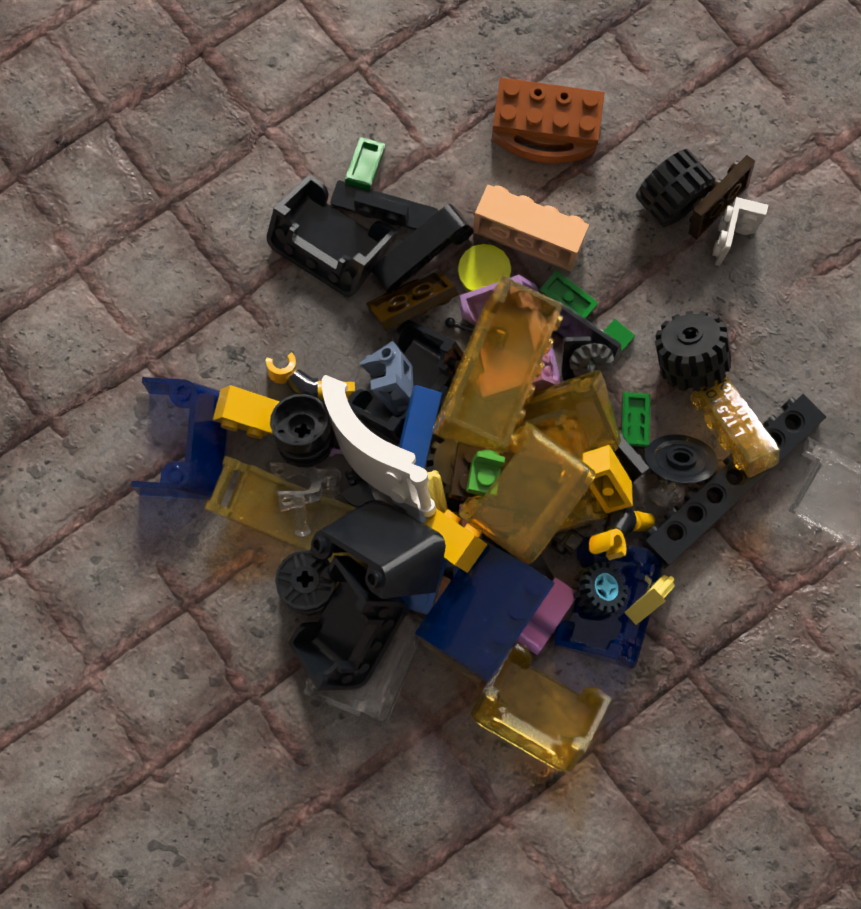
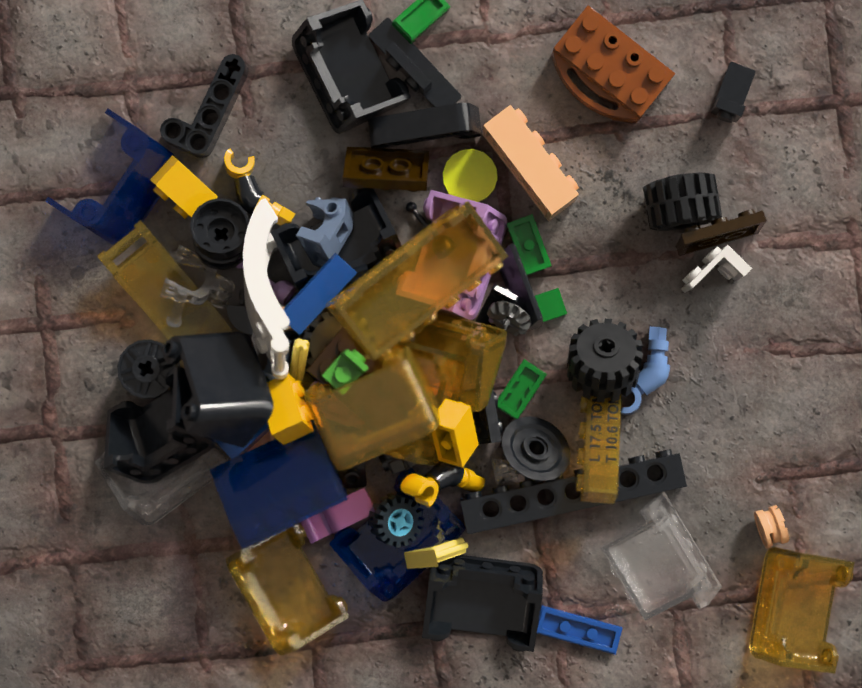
camera: 40 degrees right, 10 degrees up
none -> black beam [160,54,248,158]
none -> black windscreen [422,555,543,652]
none -> blue tile [537,605,623,655]
none -> medium blue piece [619,326,670,415]
none -> black bracket [710,62,756,123]

